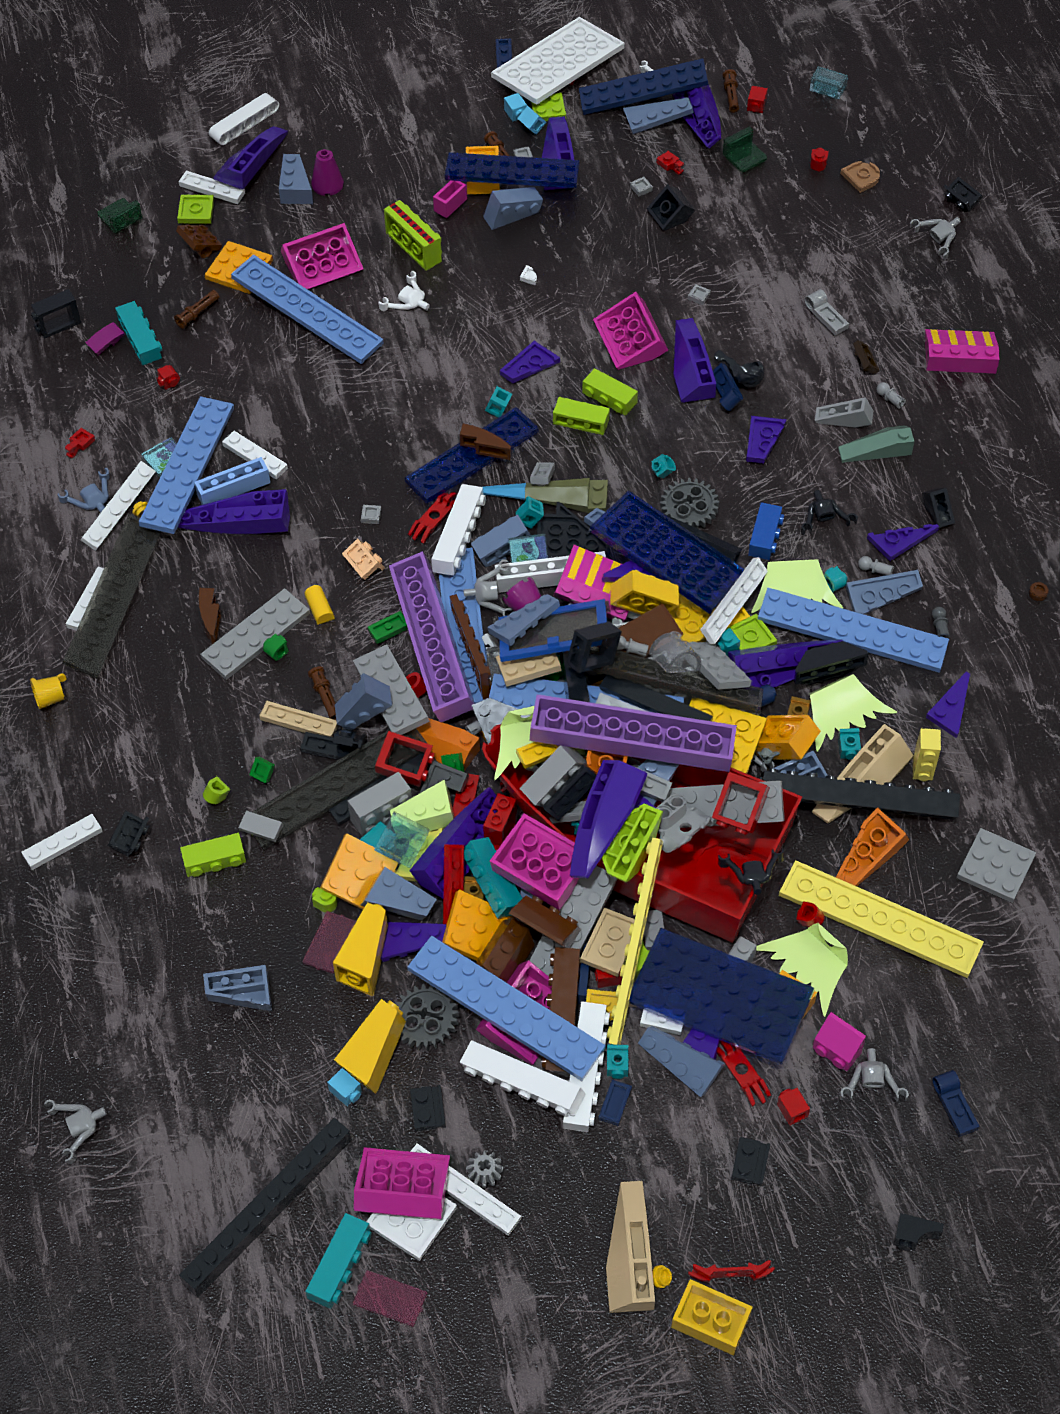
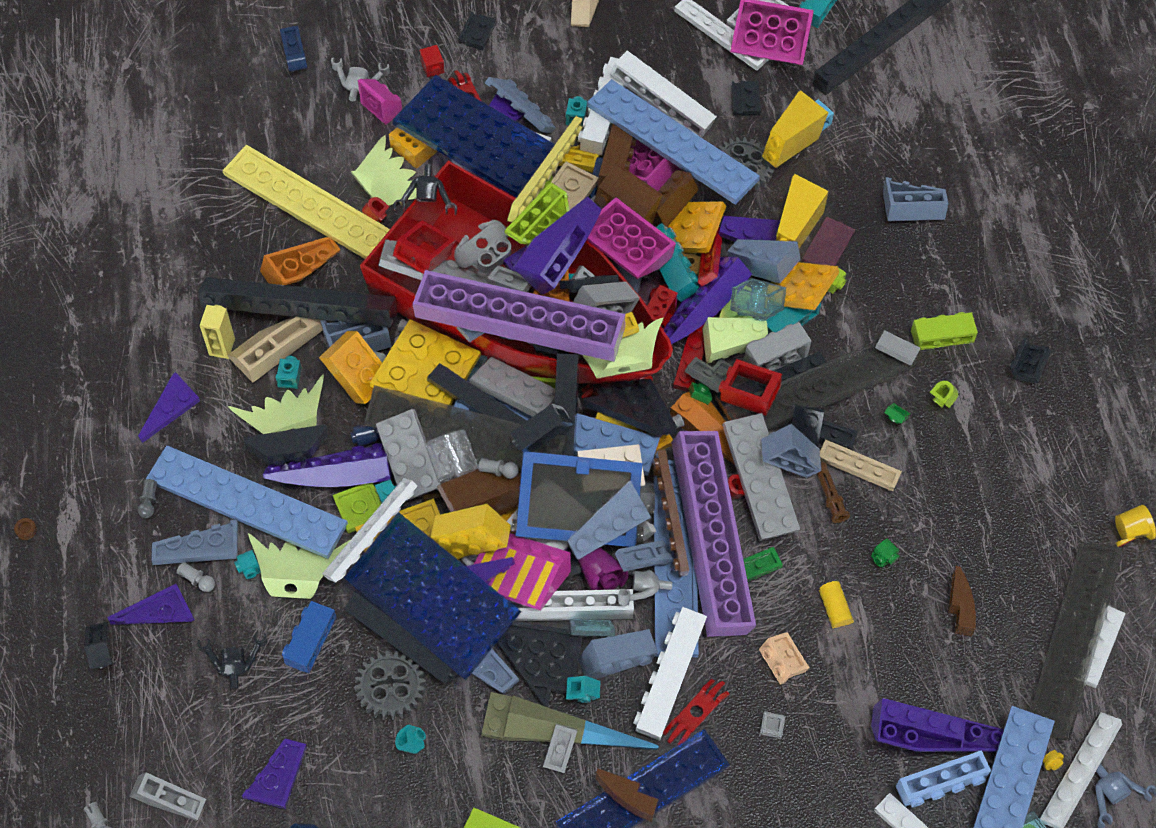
camera: 175 degrees left, 5 degrees up
white plate [22,814,103,870] -> none
light grey piece [44,1099,107,1164] -> none
light grey plate [201,588,310,680] -> none
light grey gear [466,1150,503,1189] -> none
dark blue tile [598,1080,632,1126] -> none
pearl gold brick [787,696,811,715] -> none
sand green wedge [838,425,914,463] -> none
light grey plate [957,828,1036,903] -> none
none -> sand blue plate [615,540,673,572]

